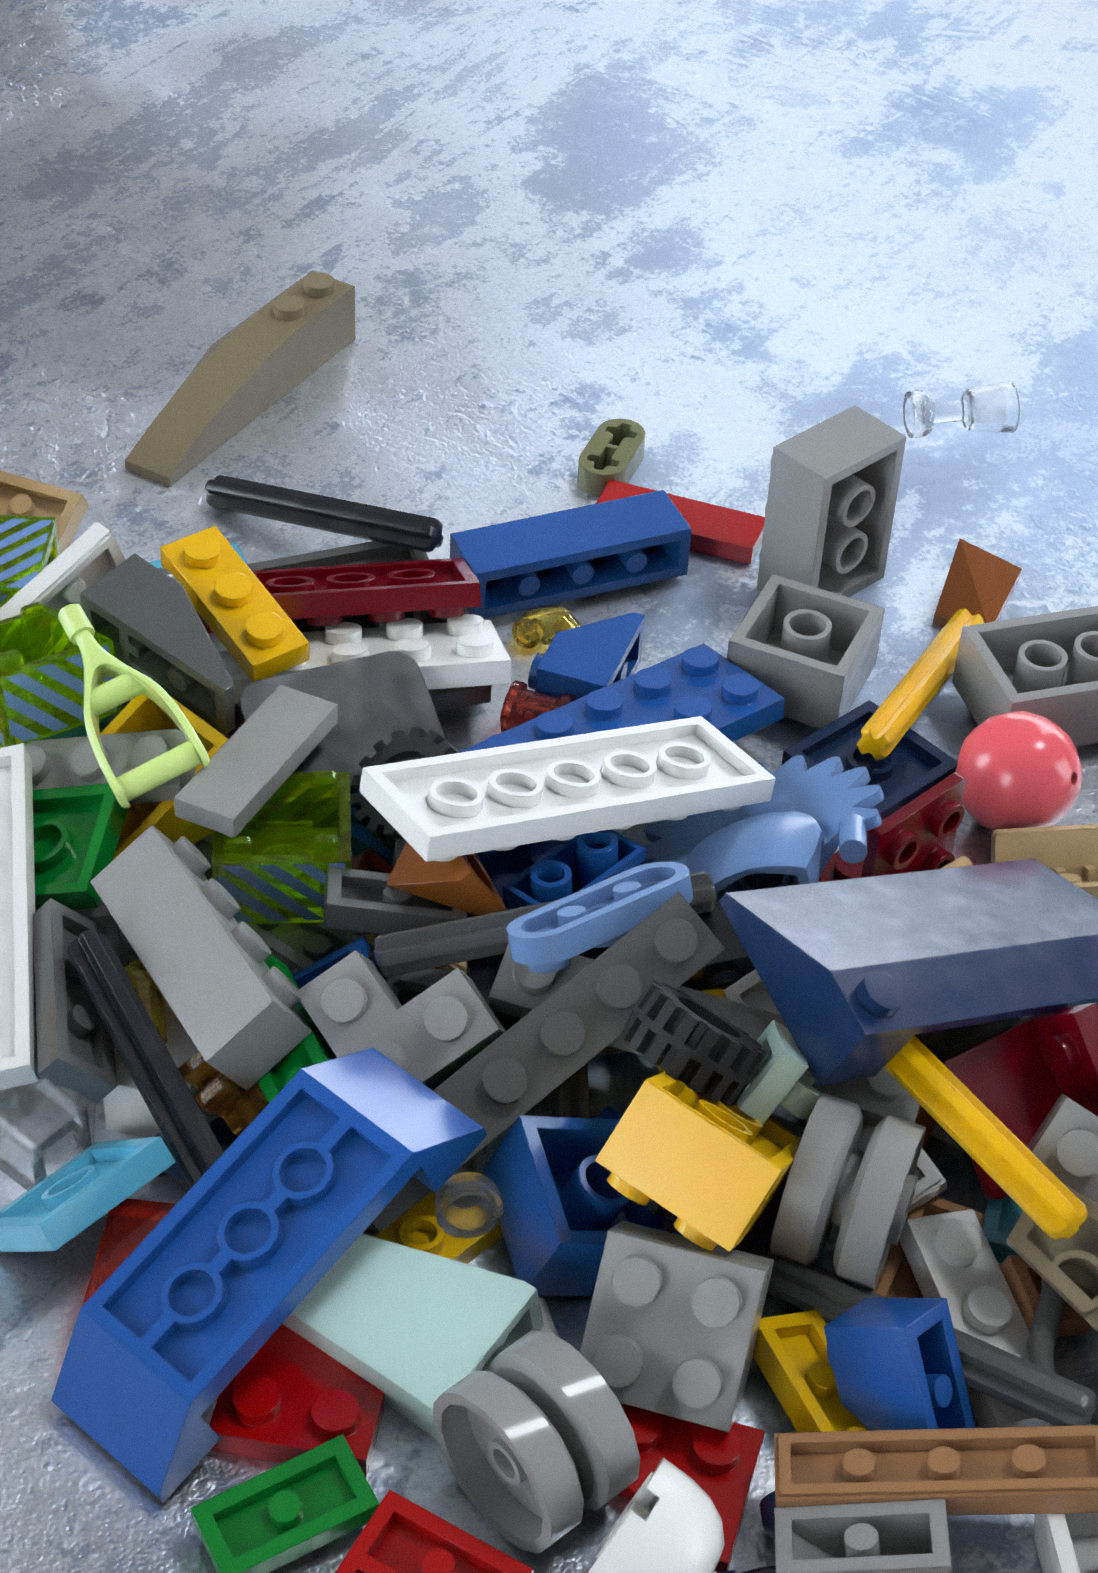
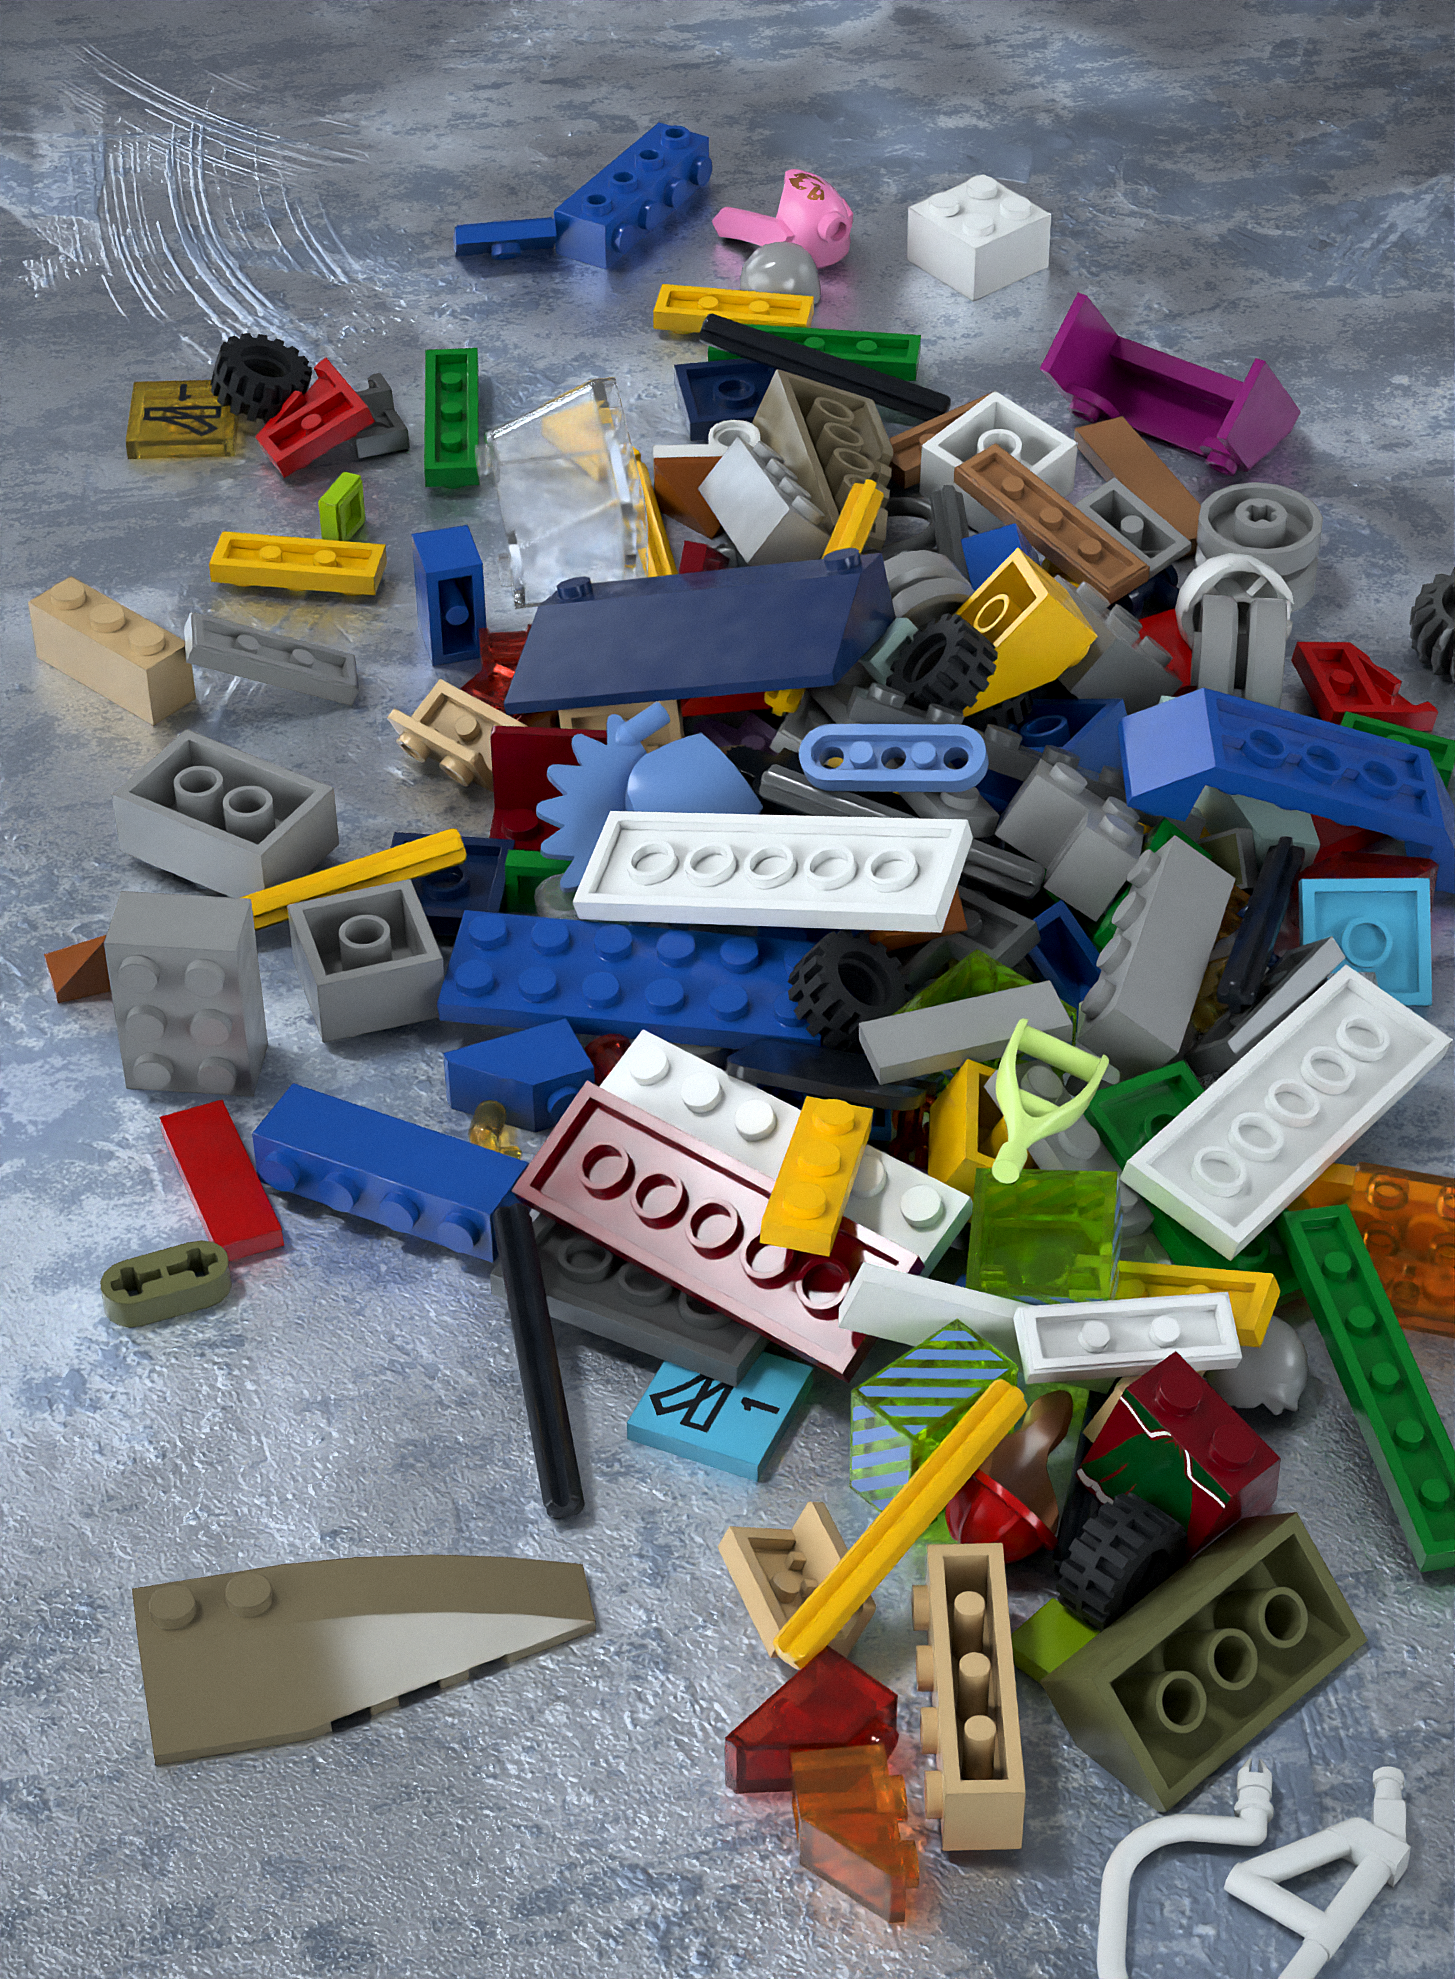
camera: 130 degrees left, 0 degrees up
dark grey slope [80,553,235,734] -> none
coral helmet [956,710,1082,831] -> none

